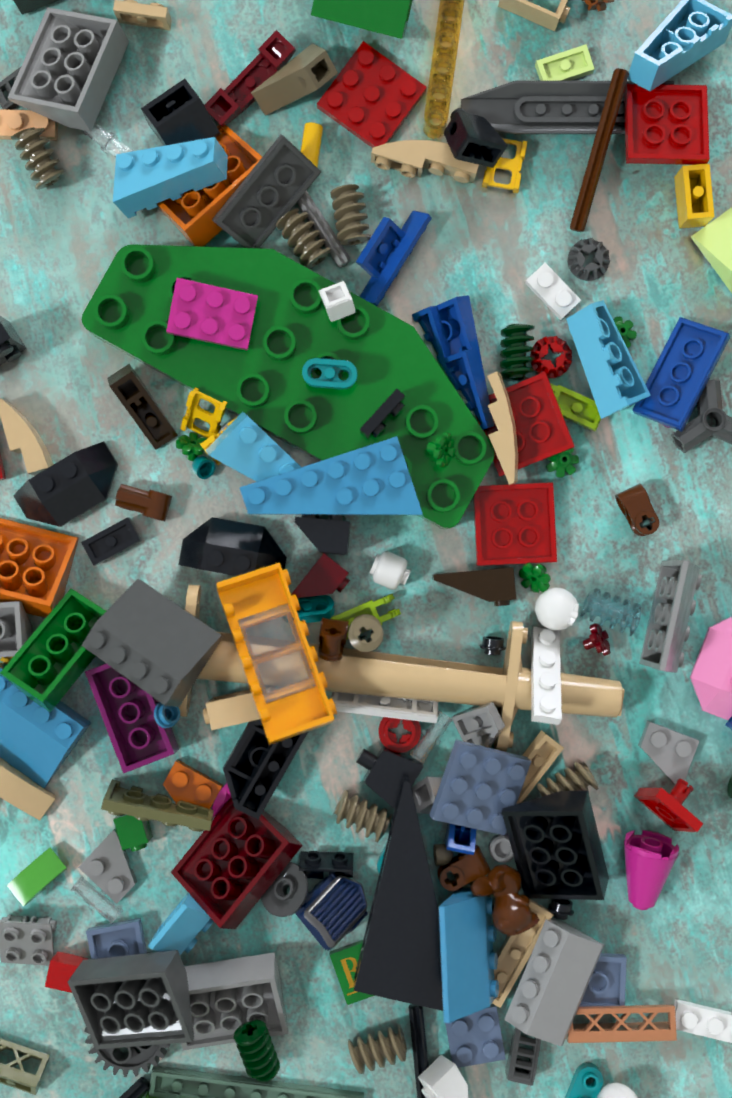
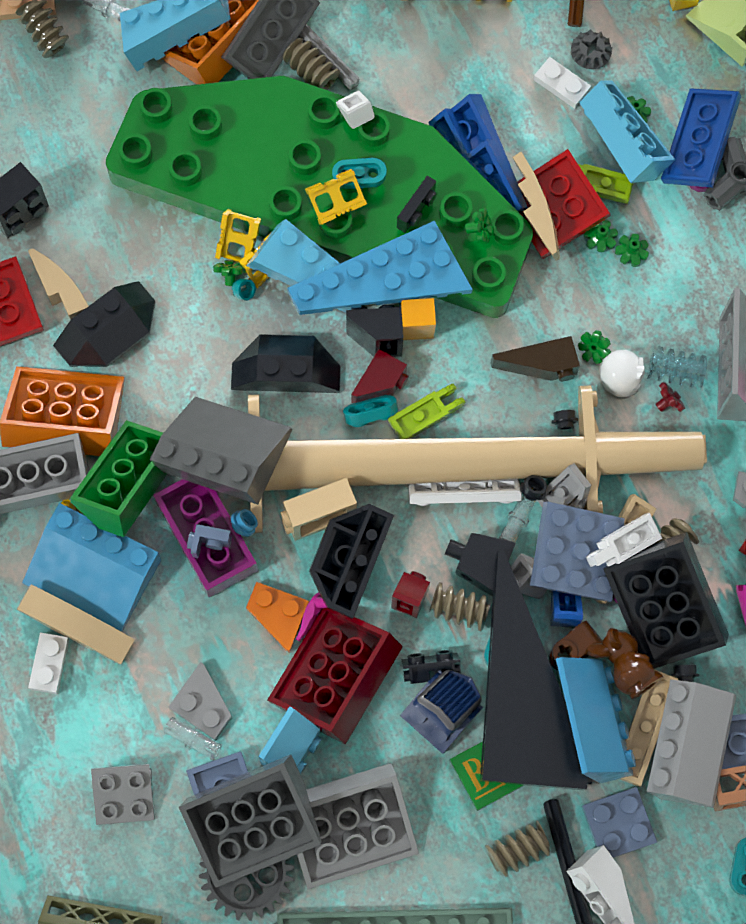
camera: 10 degrees left, 15 degrees down
bright green slope [7,847,67,907] -> none
red brick [44,951,89,993] -> none
black plate [81,517,142,566] -> none
olive wing [101,779,214,832] -> none
dark brown slope [107,364,178,450] -> none
green brick [113,814,153,851] -> none
reddish brown piece [115,484,172,522] -> none
dark pink plate [166,278,258,351] -> none
light orange window [216,563,337,745] -> none
dark green piece [234,1020,280,1082] -> none
dark grey dish [261,862,308,917] -> none
reddish brown piece [318,618,349,661] -> none
dark tan piece [330,184,371,246] -> none
dark tan piece [348,614,383,652] -> none
blue bracket [356,211,432,306] -> none
white head [370,551,411,590] -> none
red gear [379,717,421,753] -> none
dark tan hinge [433,844,453,866] -> none
red plate [473,482,557,566] -> none
light grey tile [488,834,514,863] -> none
dark green piece [500,324,535,382] -> none
dark grey slope [505,1027,541,1086] -> none
red gear [530,336,572,378] -> none
white plate [531,626,562,725] -> none
reddish brown piece [615,483,659,536] -> none
none -> sand blue bracket [187,524,232,558]
none -> yellow piece [305,169,367,225]
none -> dark red slope [391,571,430,618]
none -> light orange panel [401,298,436,340]
none -> black plate [520,475,547,501]
none -> white hinge [586,513,662,567]
none -> green plant [615,234,649,267]

